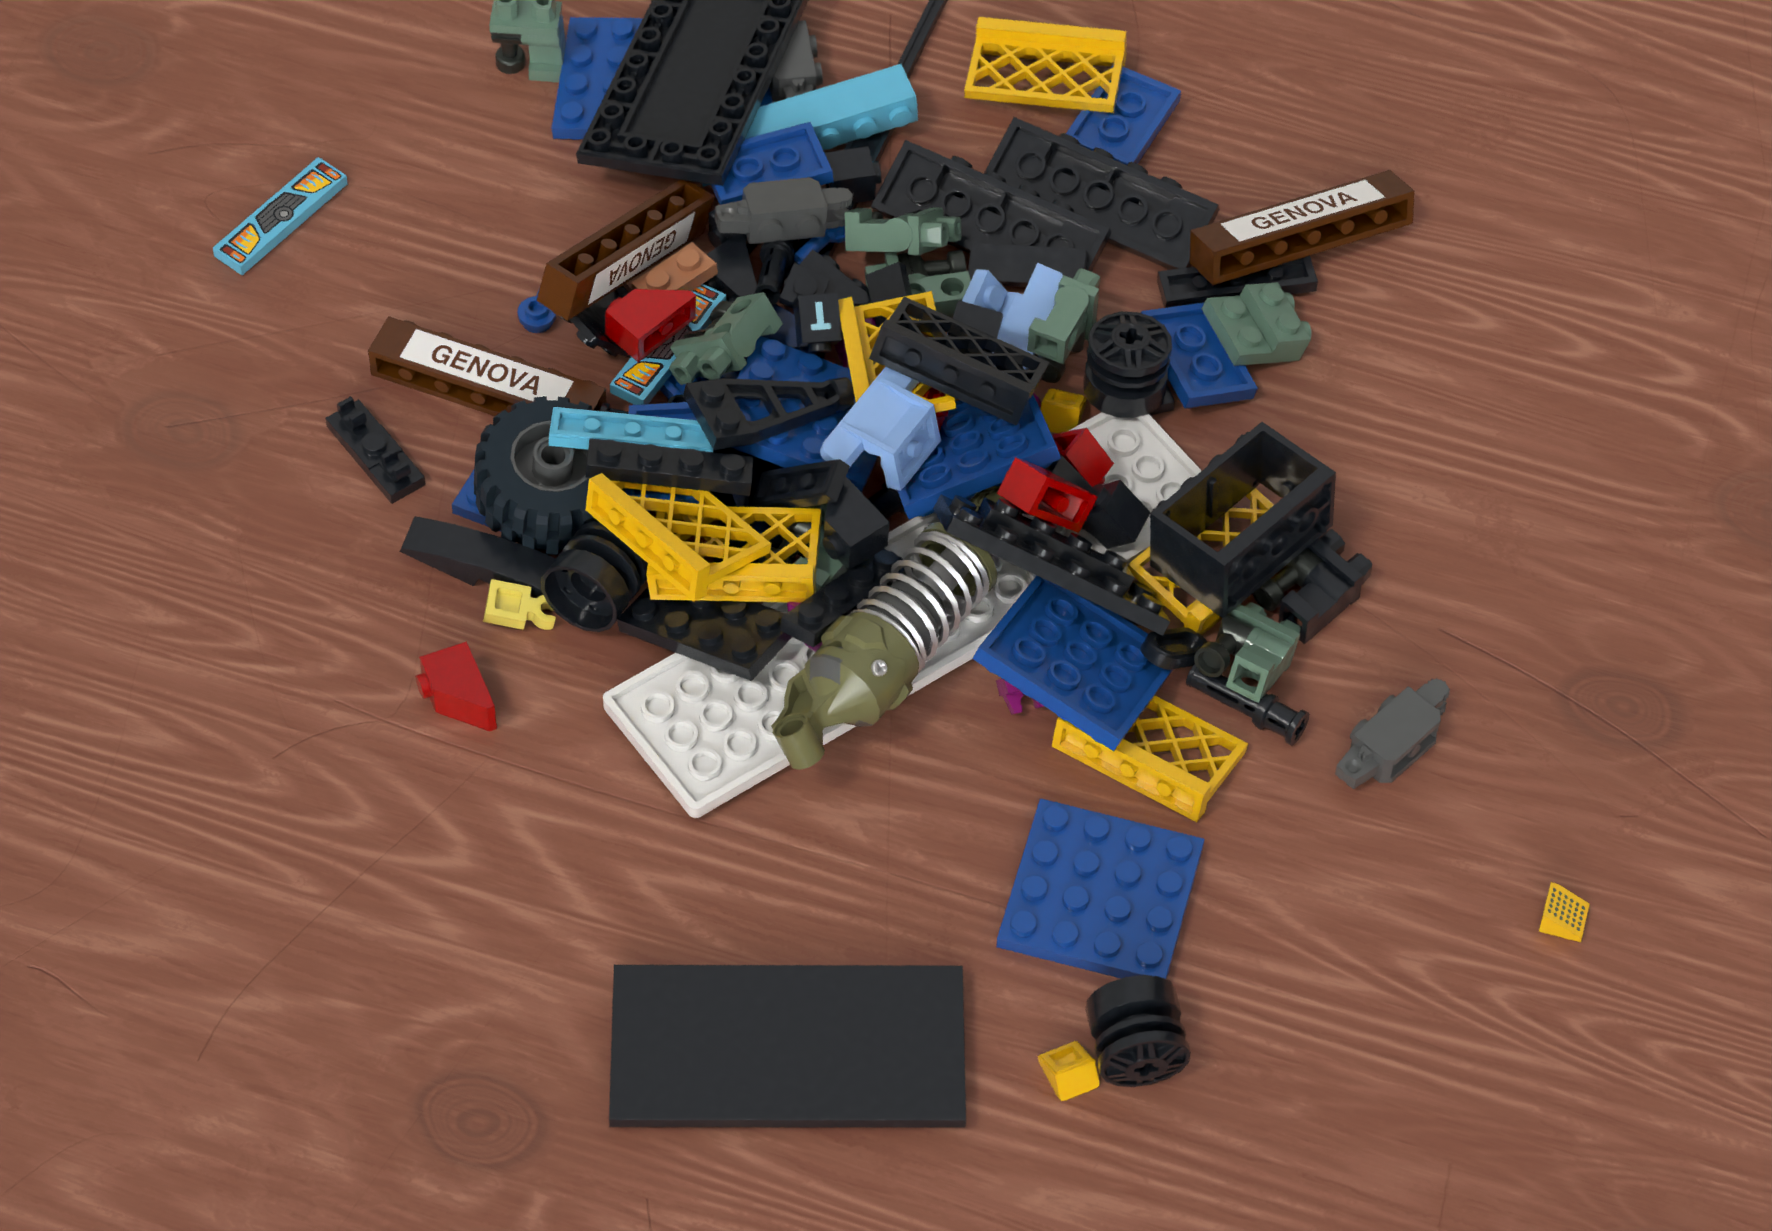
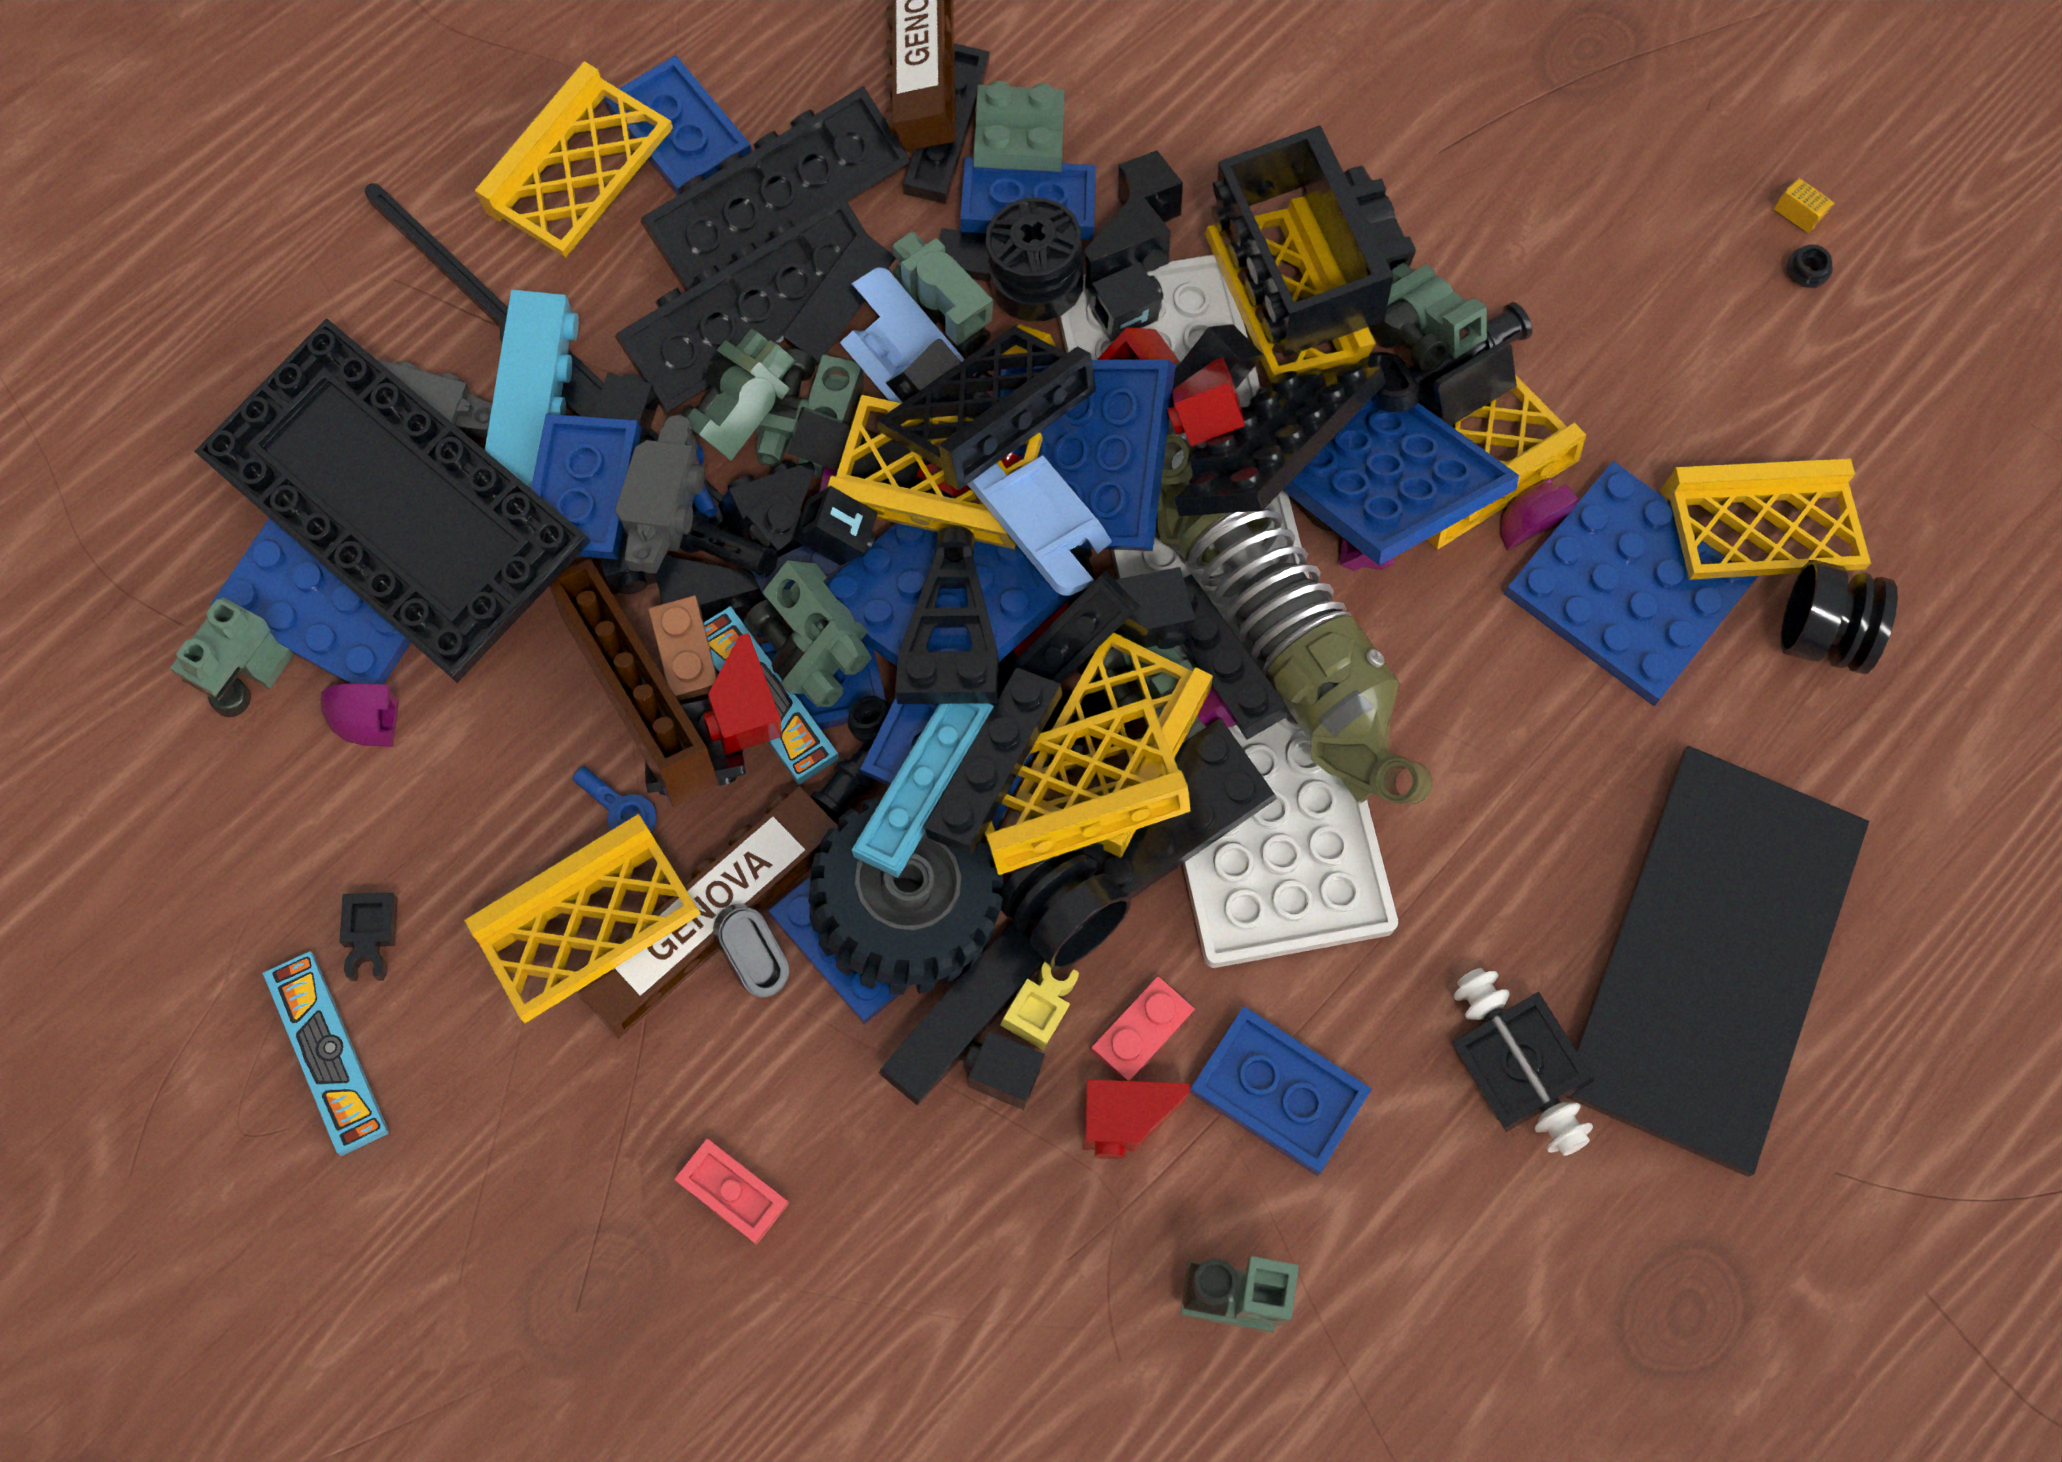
camera: 70 degrees left, 15 degrees up
black plate [325,396,426,504] -> none
yellow slope [1038,1041,1099,1101] -> none
dark grey hinge [1335,678,1450,789] -> none
none -> magenta brick [320,683,399,747]
none -> black plate [339,893,398,981]
none -> yellow fence [464,814,701,1023]
none -> coral plate [674,1138,789,1246]
none -> tile [713,904,789,997]
none -> black brick [963,1031,1045,1110]
none -> black arch [1085,150,1183,294]
none -> black brick [1089,262,1164,342]
none -> coral plate [1090,976,1195,1081]
none -> sand green hips [1180,1256,1299,1333]
none -> blue plate [1189,1006,1372,1177]
none -> black panel [1418,341,1517,426]
none -> black plate [1452,968,1594,1156]
none -> magenta brick [1500,478,1579,551]
none -> yellow fence [1660,459,1871,580]
none -> black plate [1787,244,1832,288]

